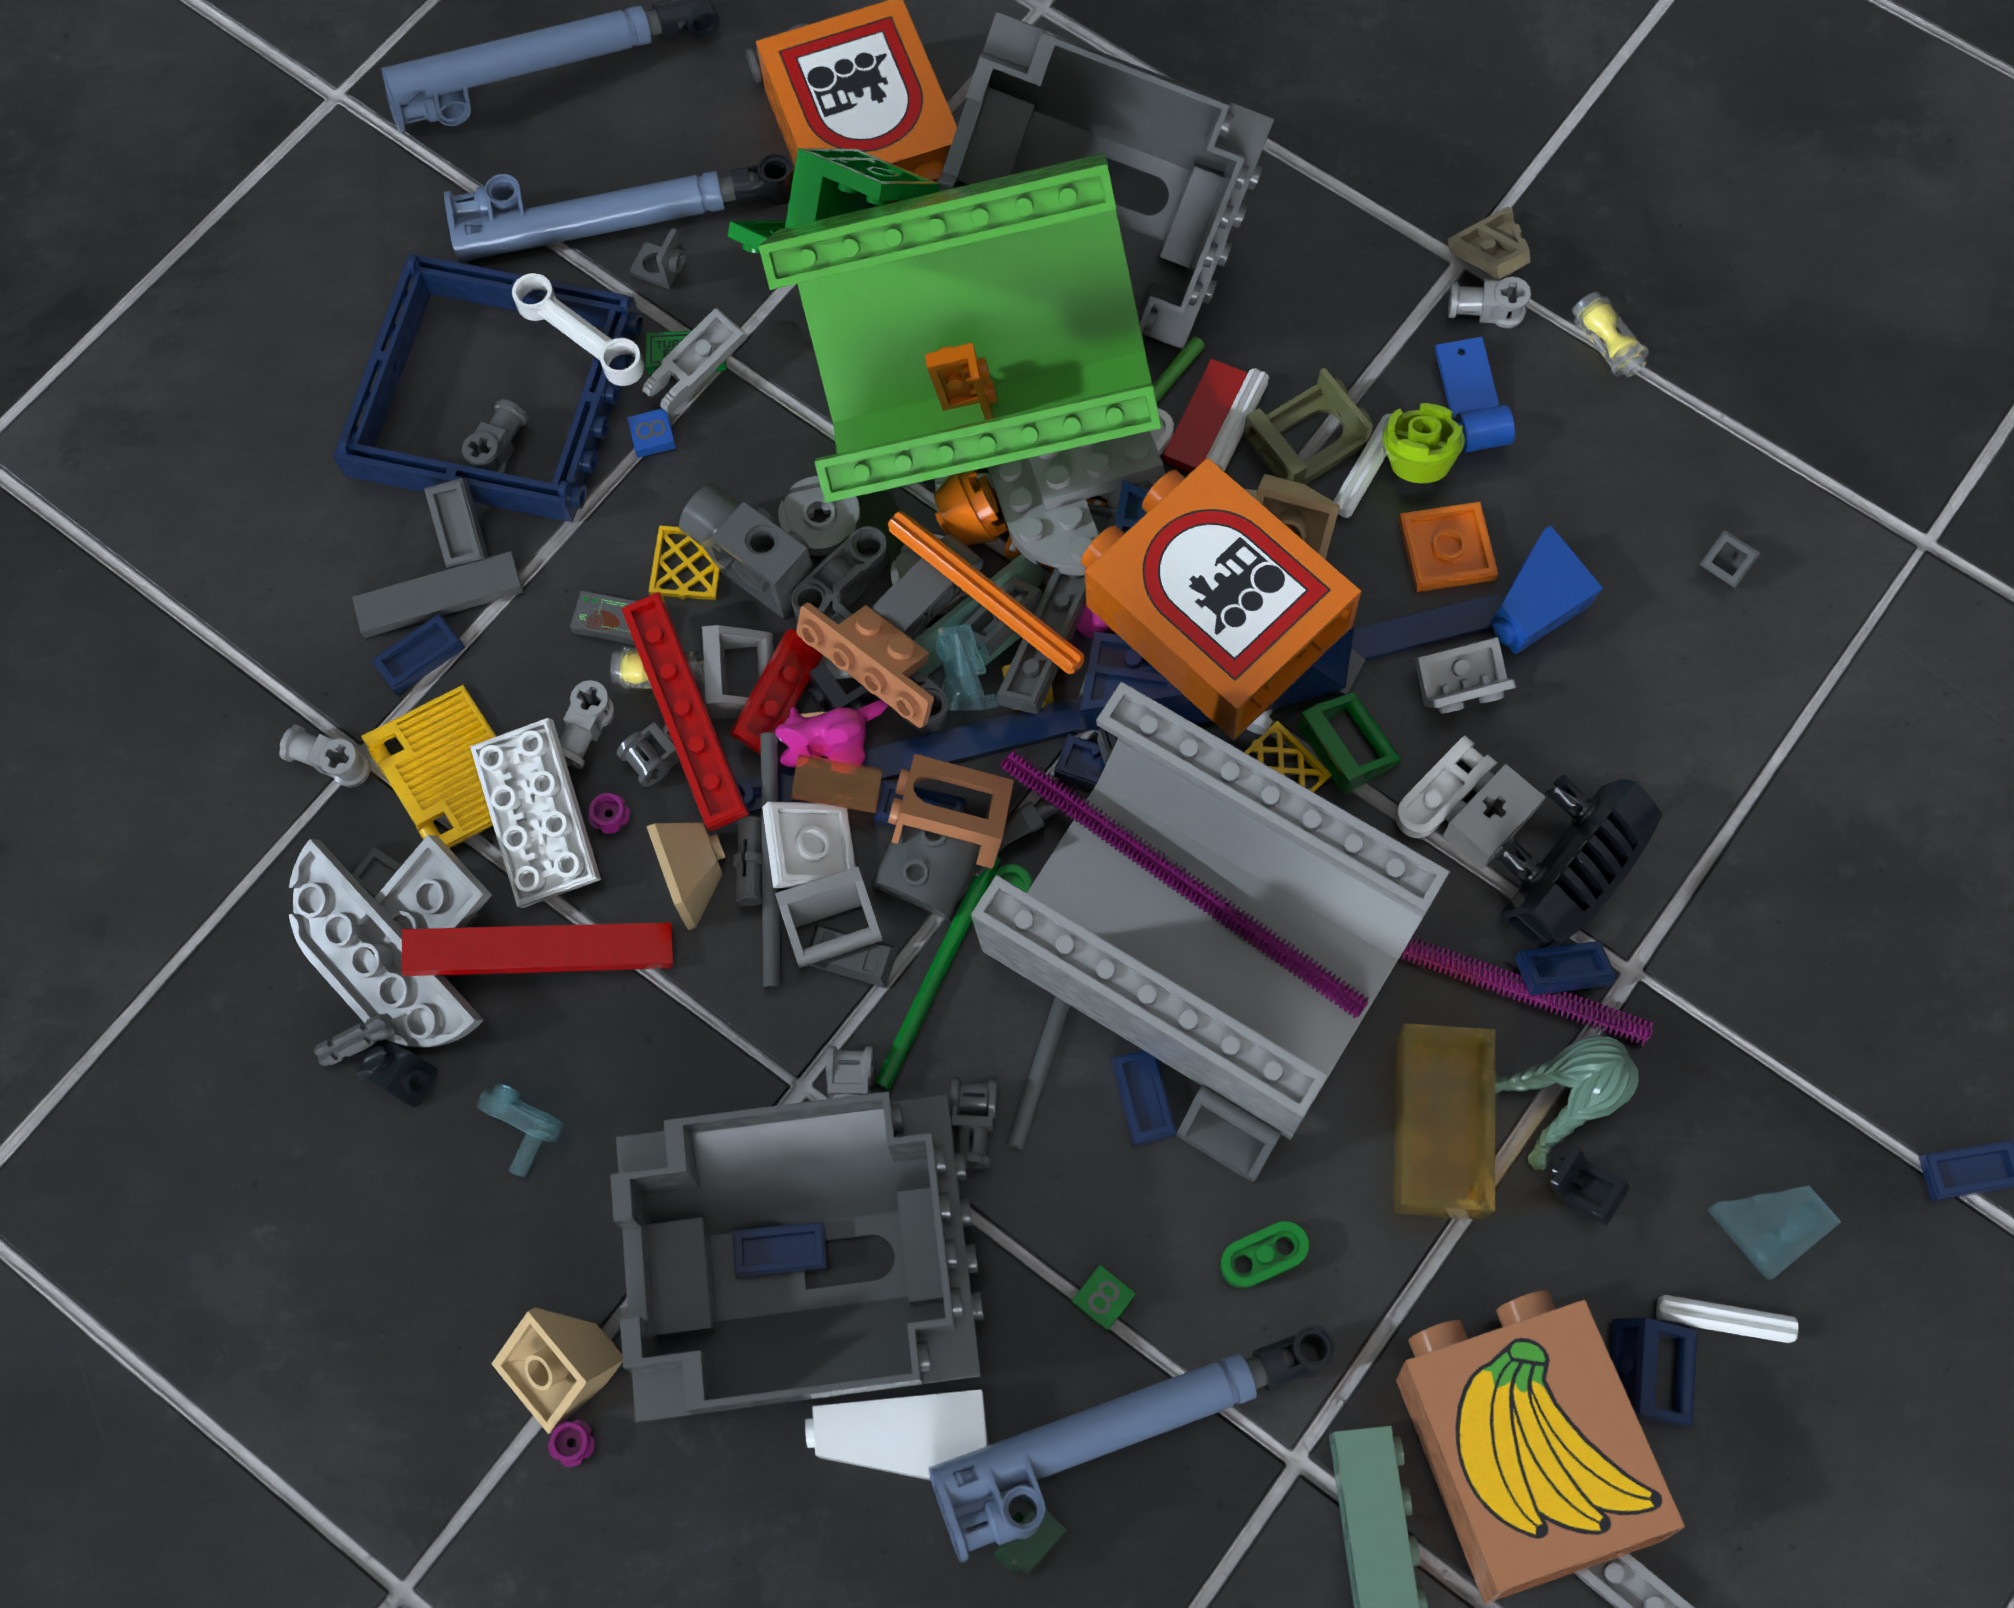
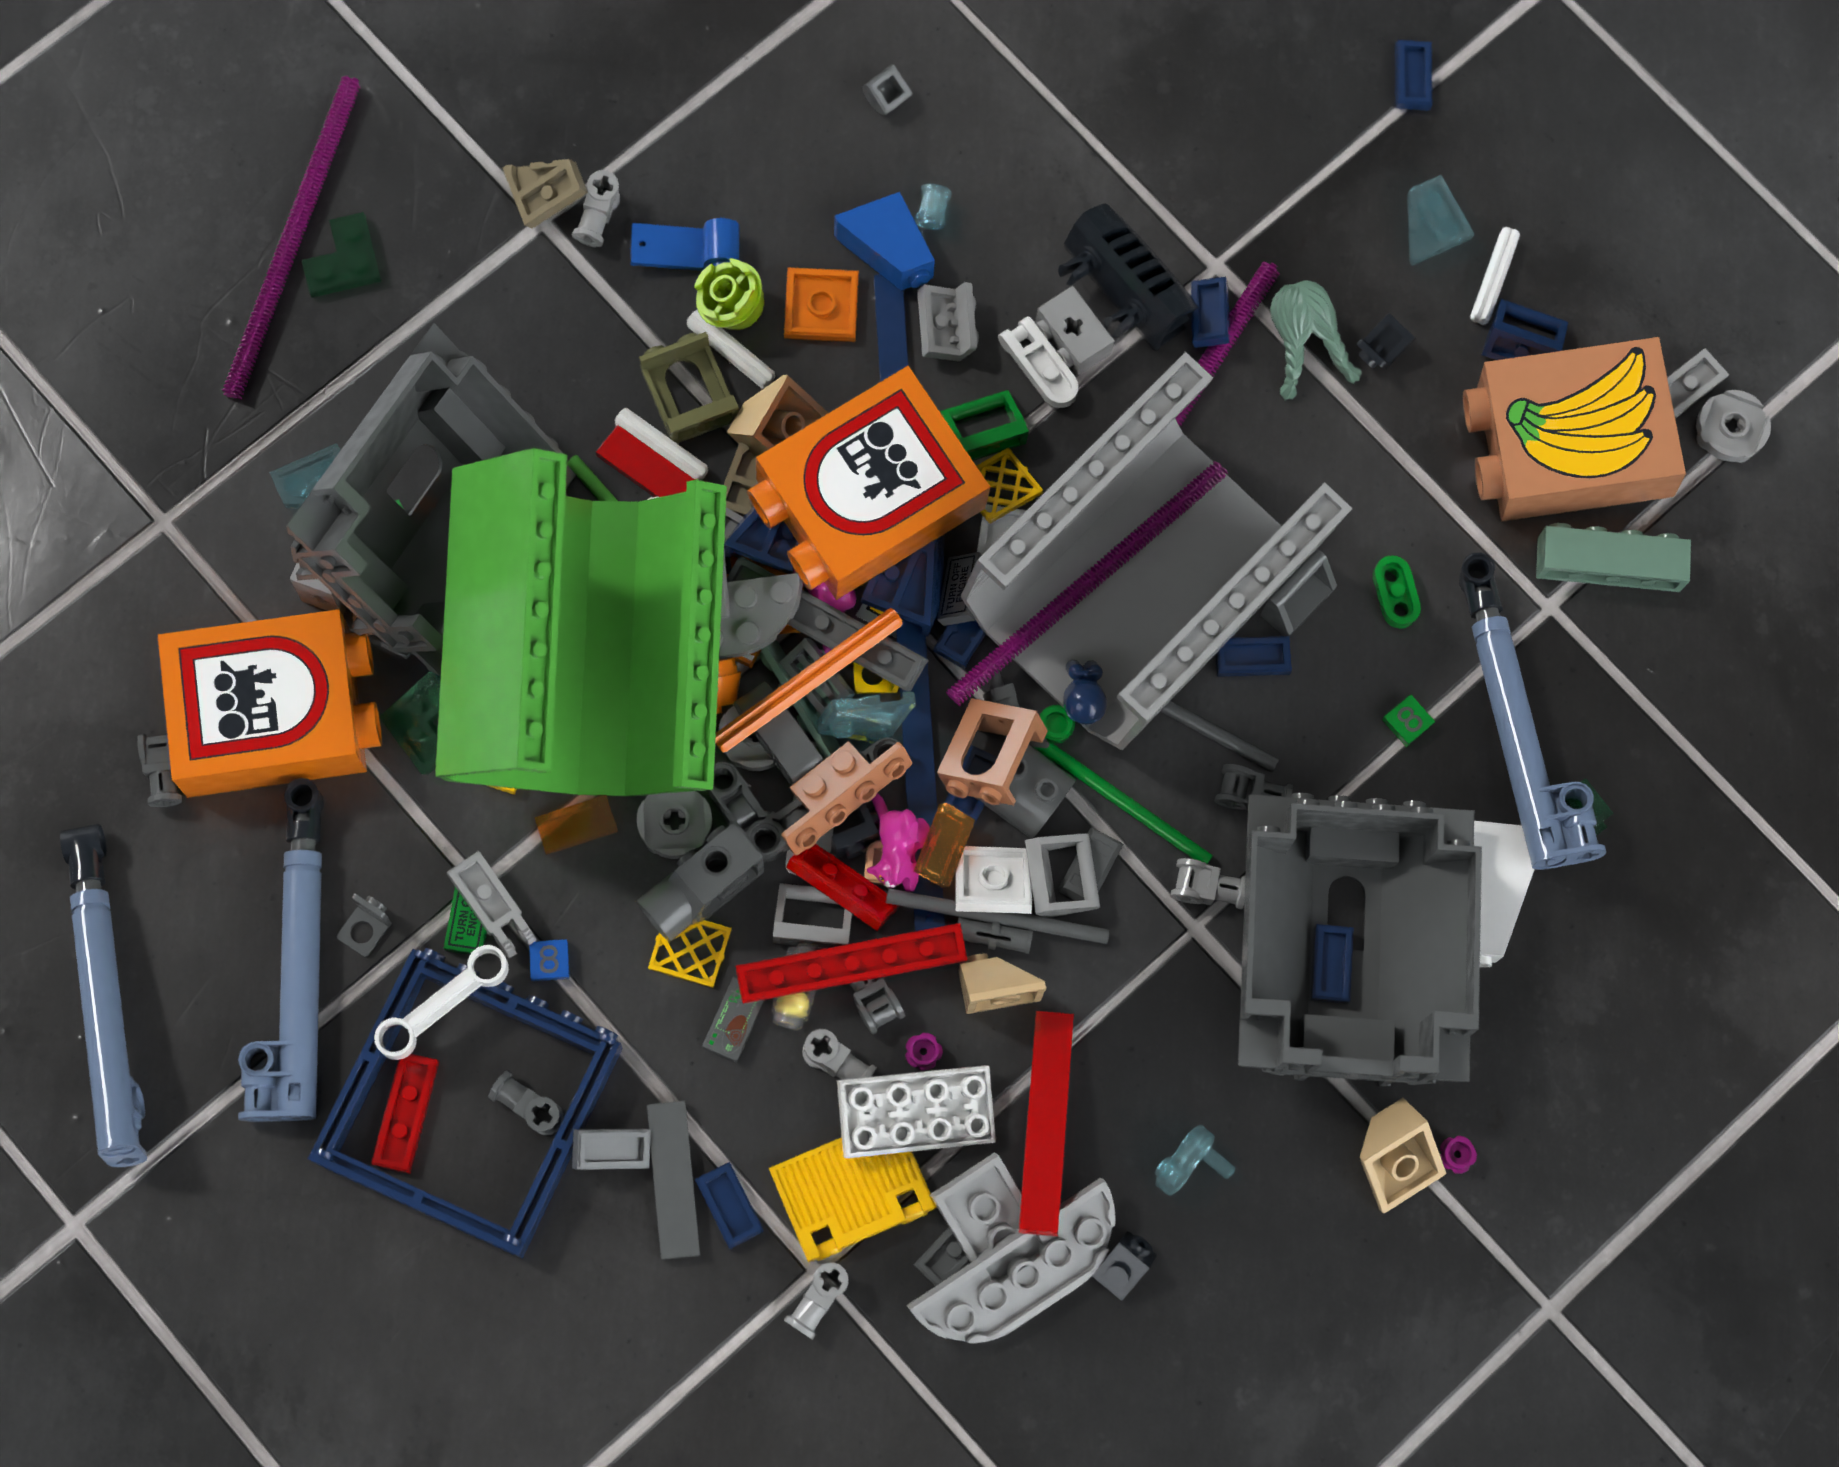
camera: 90 degrees left, 5 degrees up
dark grey axle [314,1013,396,1066] -> none
green bracket [728,148,940,254] -> none
orange bracket [925,343,998,420] -> none
clear yellow piece [1393,1023,1495,1220] -> none
clear piece [1572,292,1649,377] -> none
none -> magenta axle [222,76,360,399]
none -> clear green plate [302,212,382,298]
none -> red tile [371,1054,439,1174]
none -> clear orange tile [534,795,618,855]
none -> clear light blue bush [915,184,952,230]
none -> dark blue piece [1063,660,1108,725]

